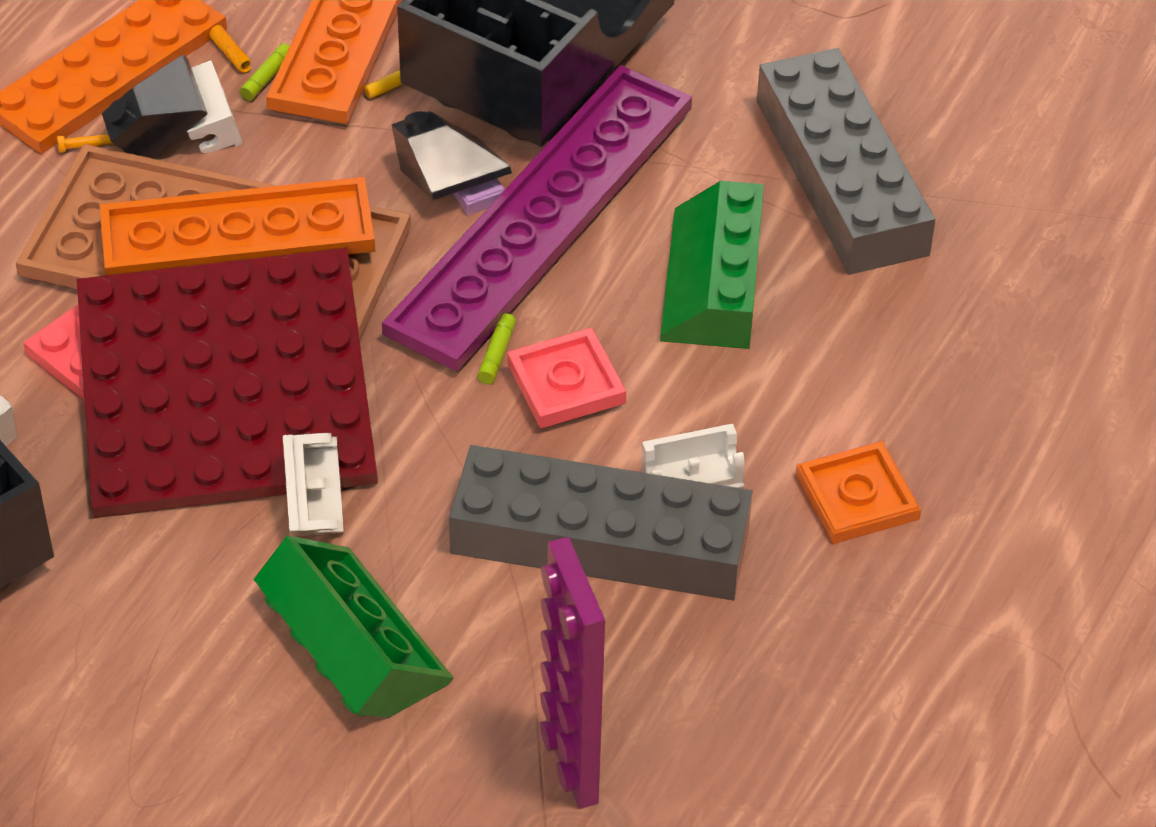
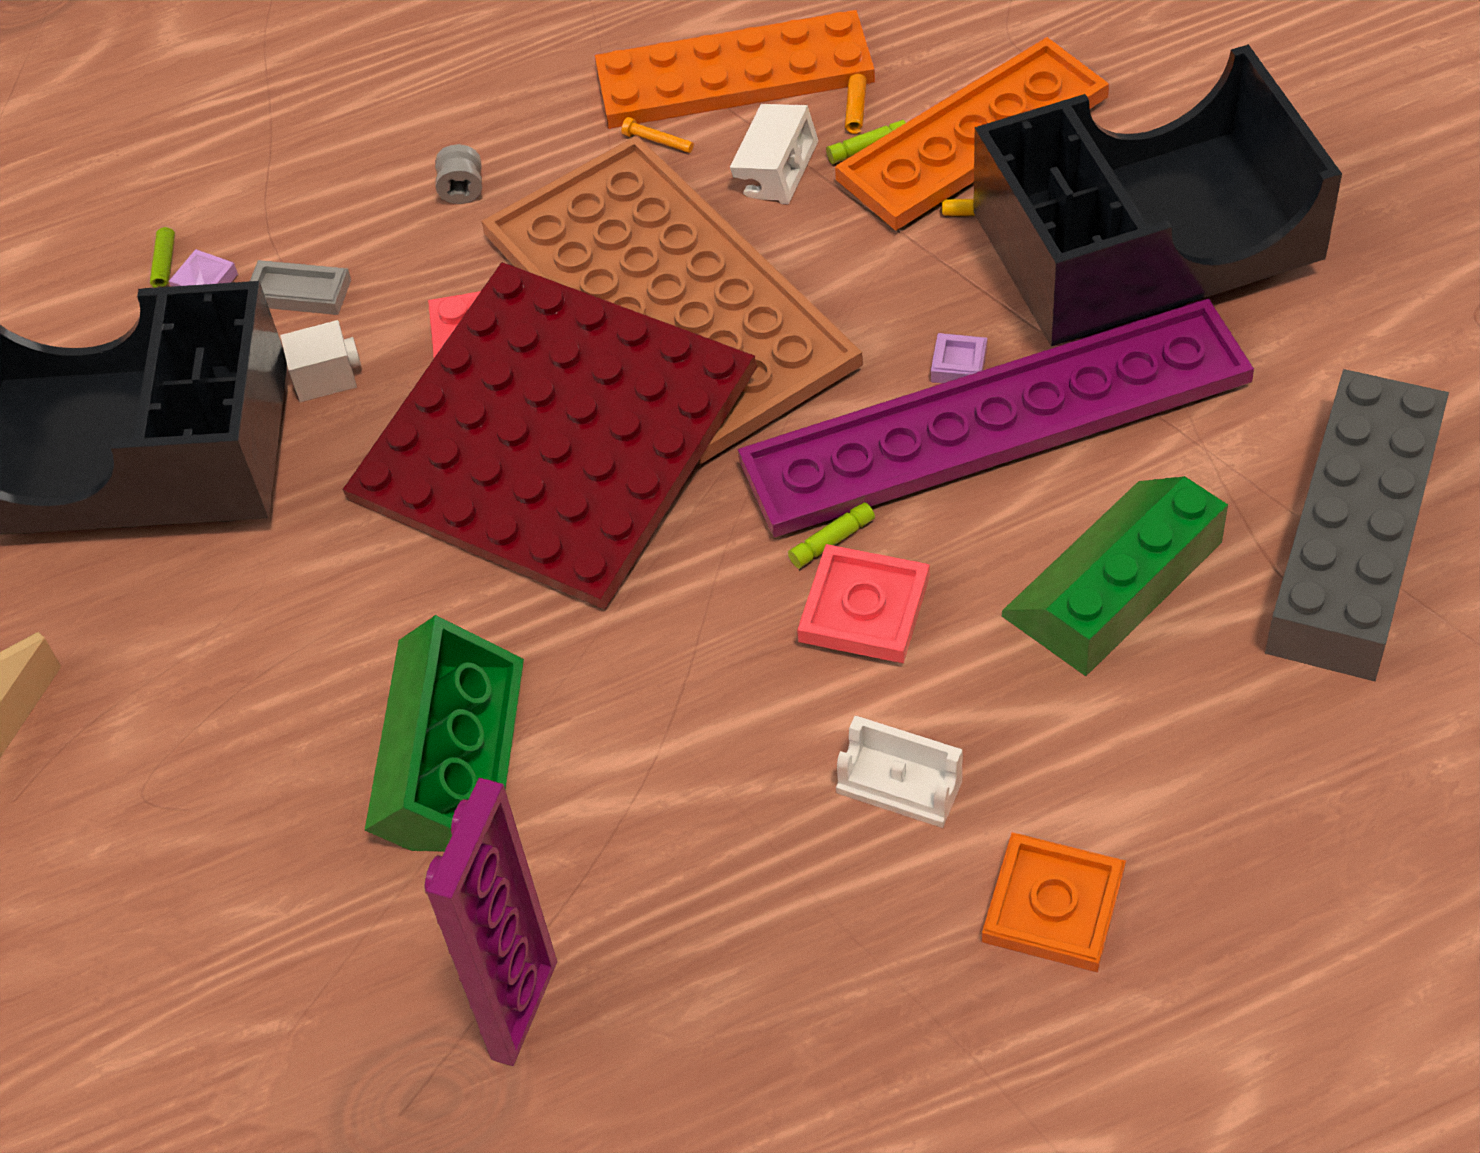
camera: 45 degrees right, 5 degrees up
orange plate [100,177,376,275] -> none
black slope [102,54,208,159] -> none
white hinge [283,433,344,537] -> none
slope [391,111,512,200] -> none
dark grey brick [449,445,753,601] -> none

